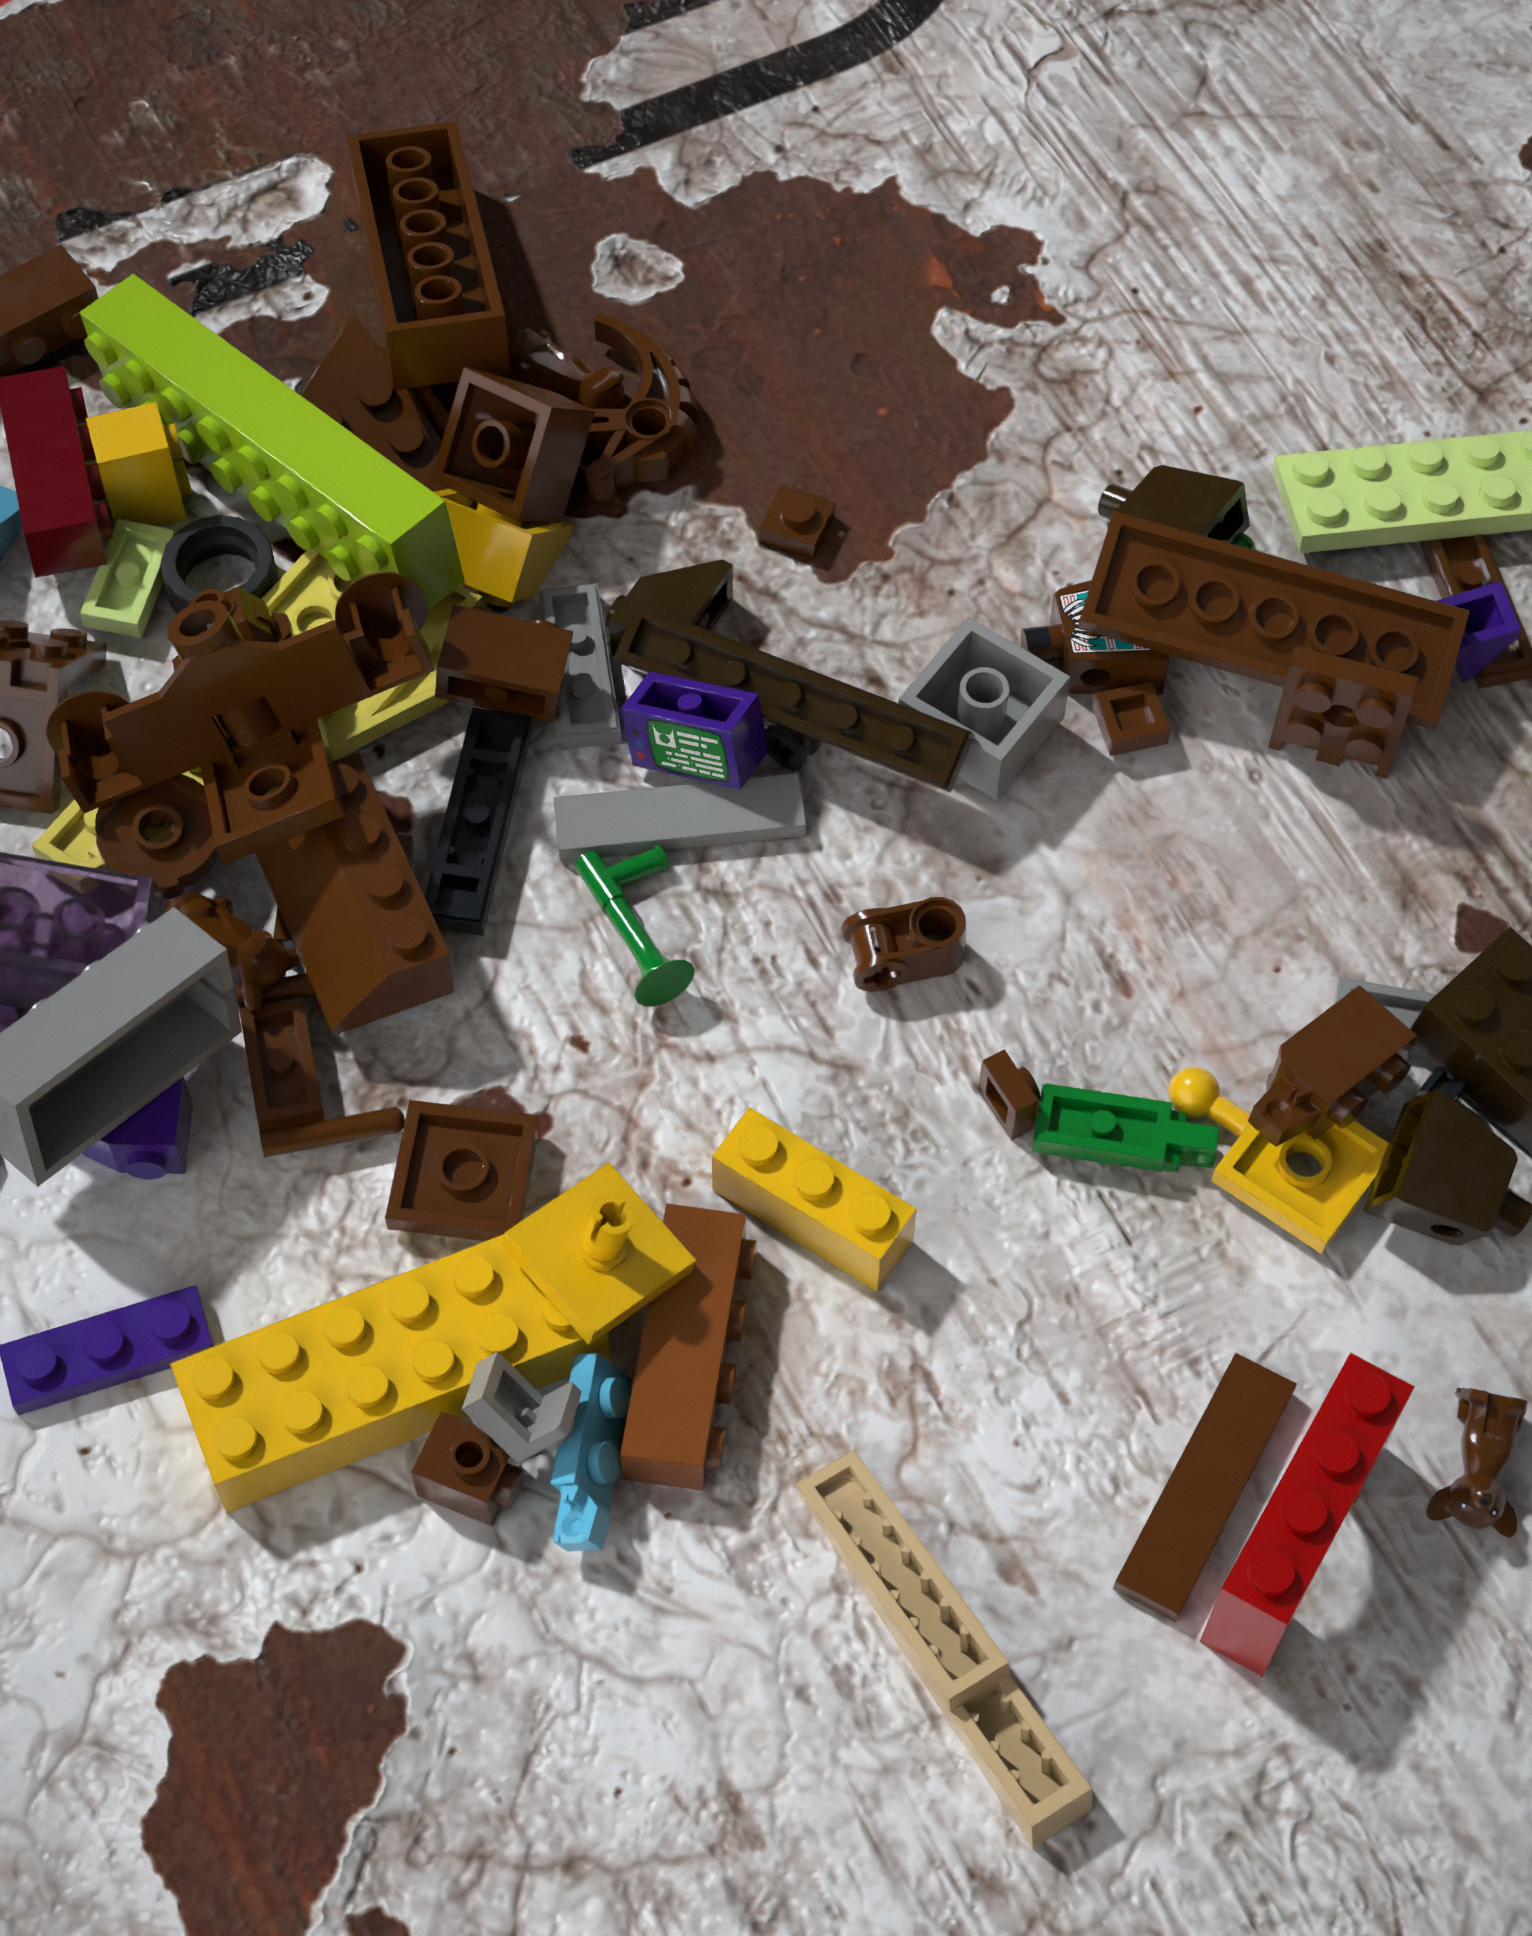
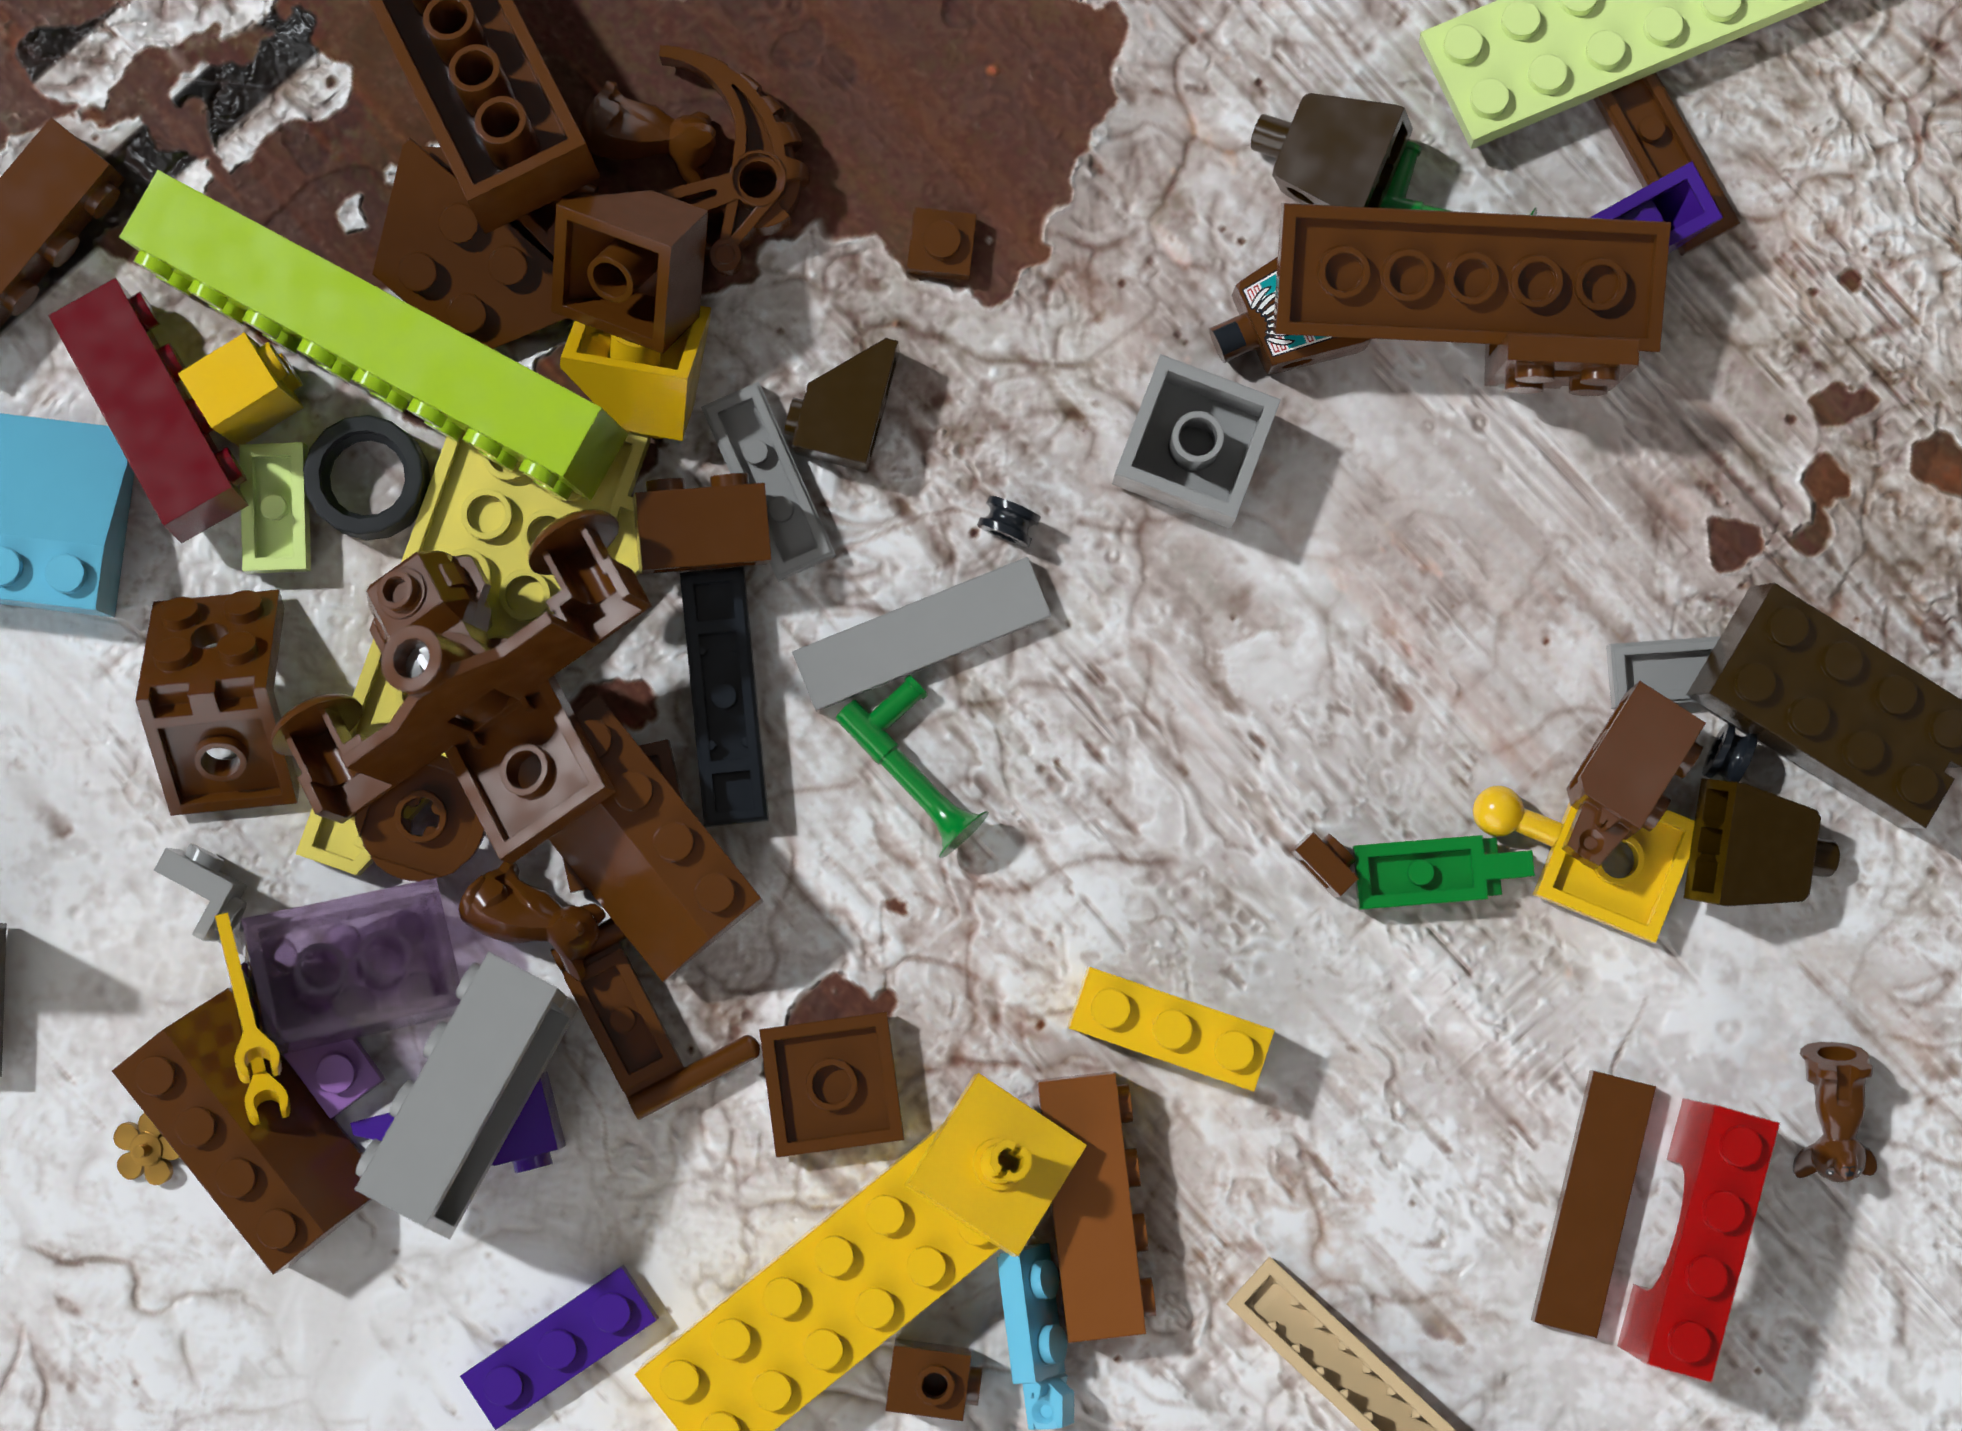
camera: 15 degrees left, 25 degrees up
light grey bracket [462,1351,582,1463] -> none
dark brown tile [613,603,975,793] -> none
dark purple brick [621,671,768,790] -> none
reddish brown piece [841,897,966,992] -> none
reddish brown plate [1092,681,1171,756] -> none

